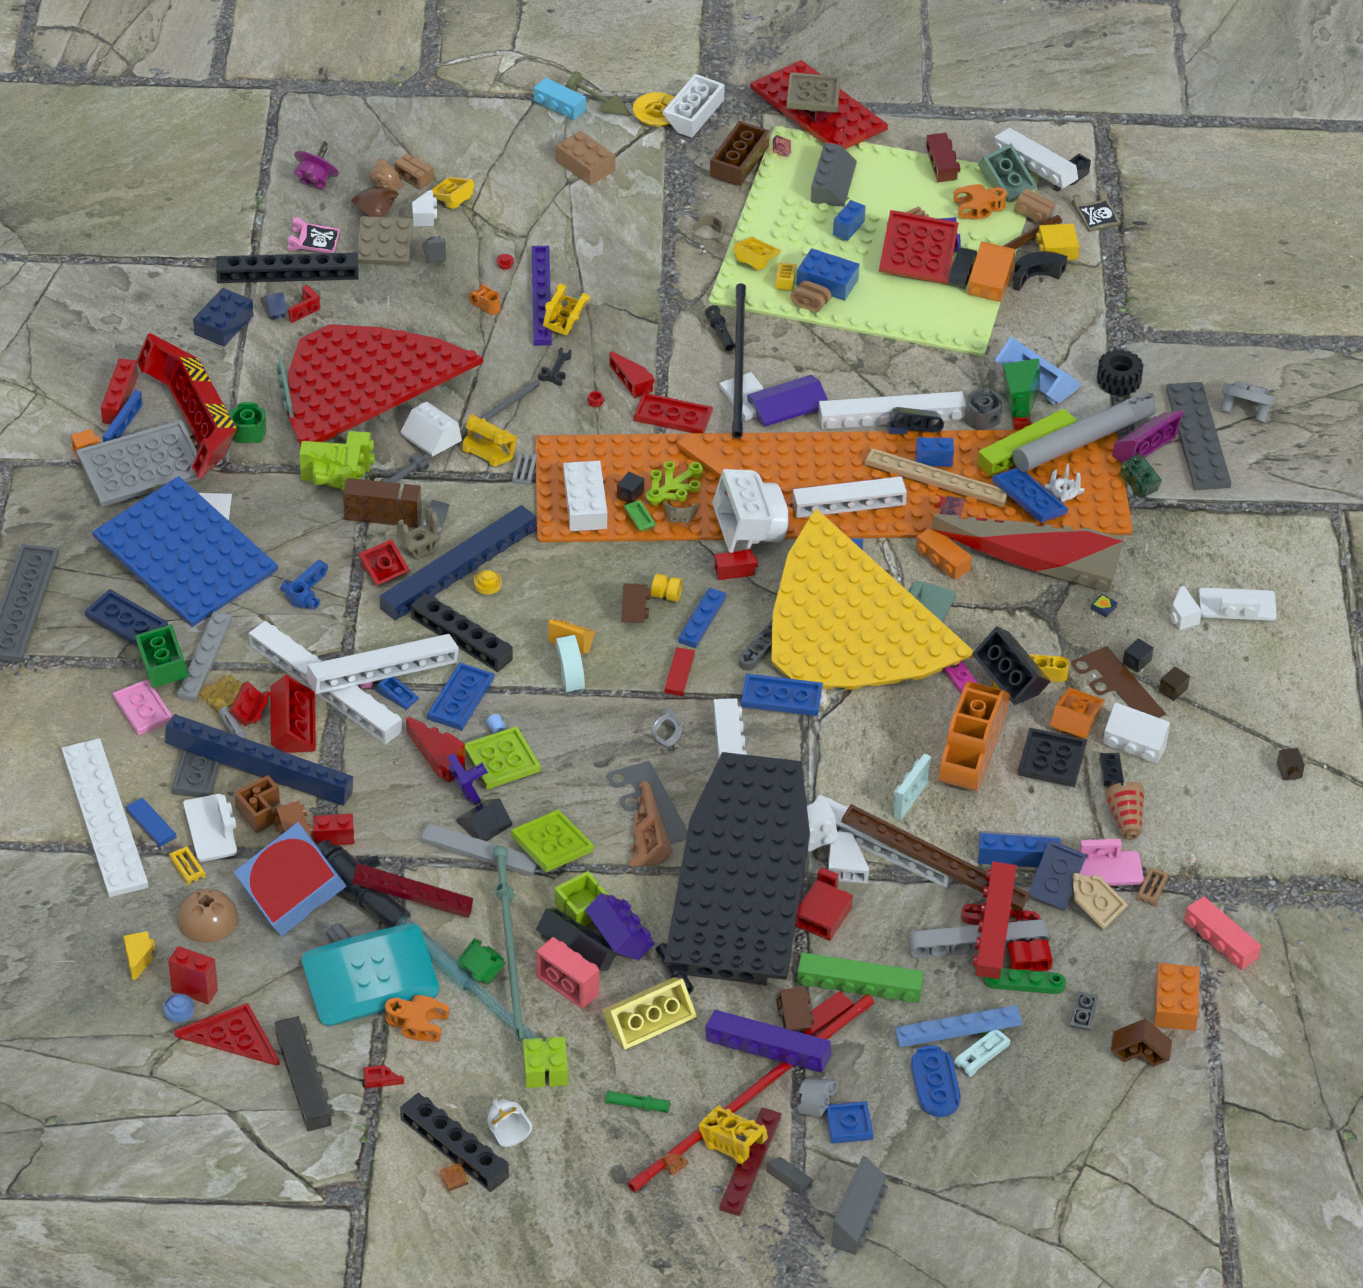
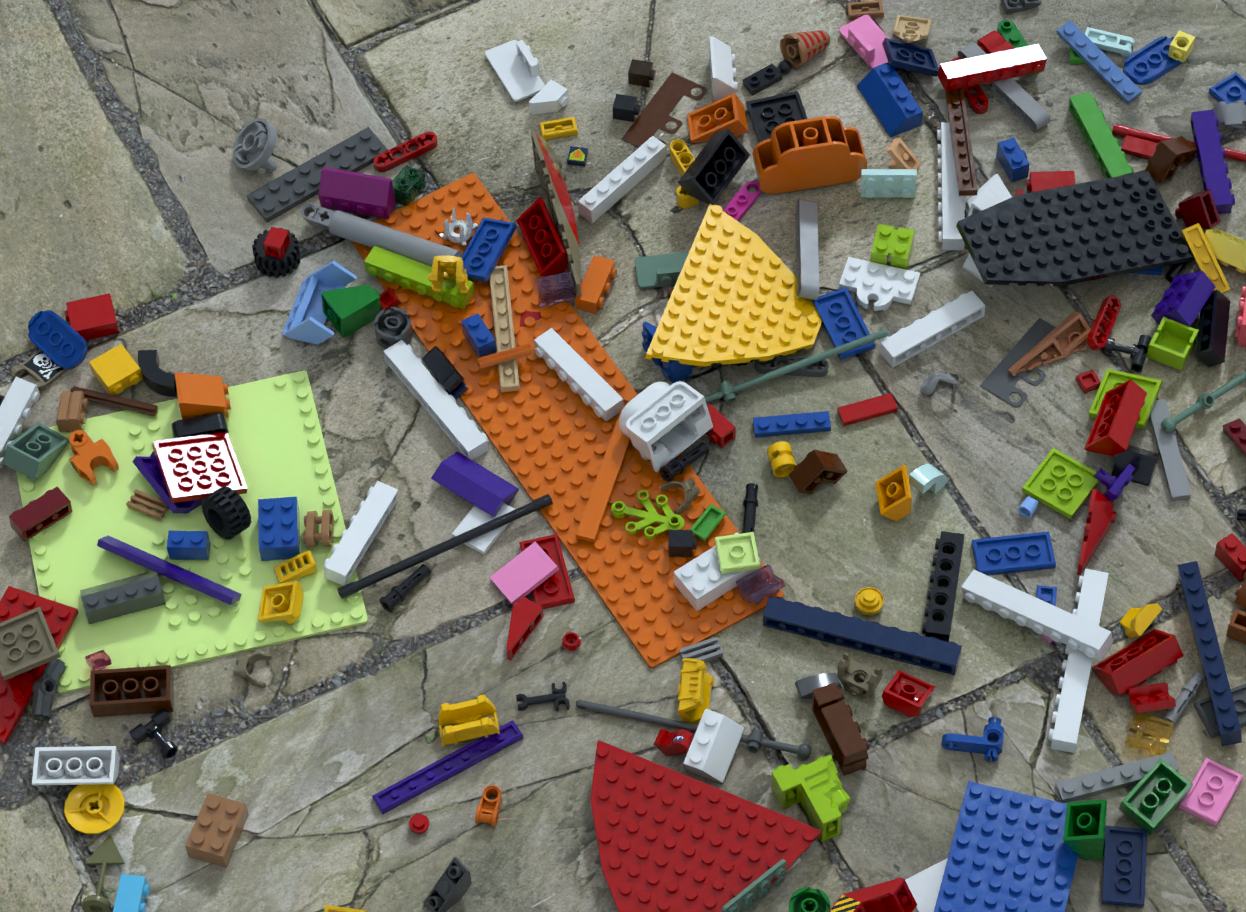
camera: 115 degrees left, 10 degrees up
none -> blue tile [28,310,87,369]
none -> dark grey piece [32,659,66,718]
none -> red brick [64,293,119,341]
none -> dark purple tile [97,535,241,605]
none -> black bar [129,709,178,759]
none -> black tyre [201,486,252,540]
none -> red brick [263,227,291,259]
none -> white brick [323,481,398,586]
none -> red beam [374,132,438,172]
none -> yellow piece [428,255,470,294]
none -> orange axle [477,344,532,369]
none -> bright pink tile [489,542,559,605]
none -> yellow tile [539,117,578,140]
none -> white brick [578,136,666,224]
none -> red leg [653,729,694,756]
none -> black pin [660,442,709,482]
none -> sand green bar [704,329,889,404]
none -> yellowish green tile [715,532,760,574]
none -> clear purple bracket [736,564,785,604]
none -> black pin [742,483,758,533]
none -> light grey beam [796,199,820,300]
none -> white plate [839,257,920,311]
none -> lime piece [870,224,915,270]
none -> light nougat slope [887,137,921,169]
none -> blue brick [996,137,1030,183]
none -> green slope [1063,800,1107,860]
none -> red tile [1075,370,1101,394]
none -> red slope [1084,379,1147,456]
none -> red beam [1087,295,1121,351]
none -> black bar [1104,335,1151,372]
none -> yellow slope [1120,603,1162,639]
none -> light yellow brick [1168,30,1195,63]
none -> dark red torso [1175,189,1221,229]
none -> yellow plate [1181,223,1231,294]

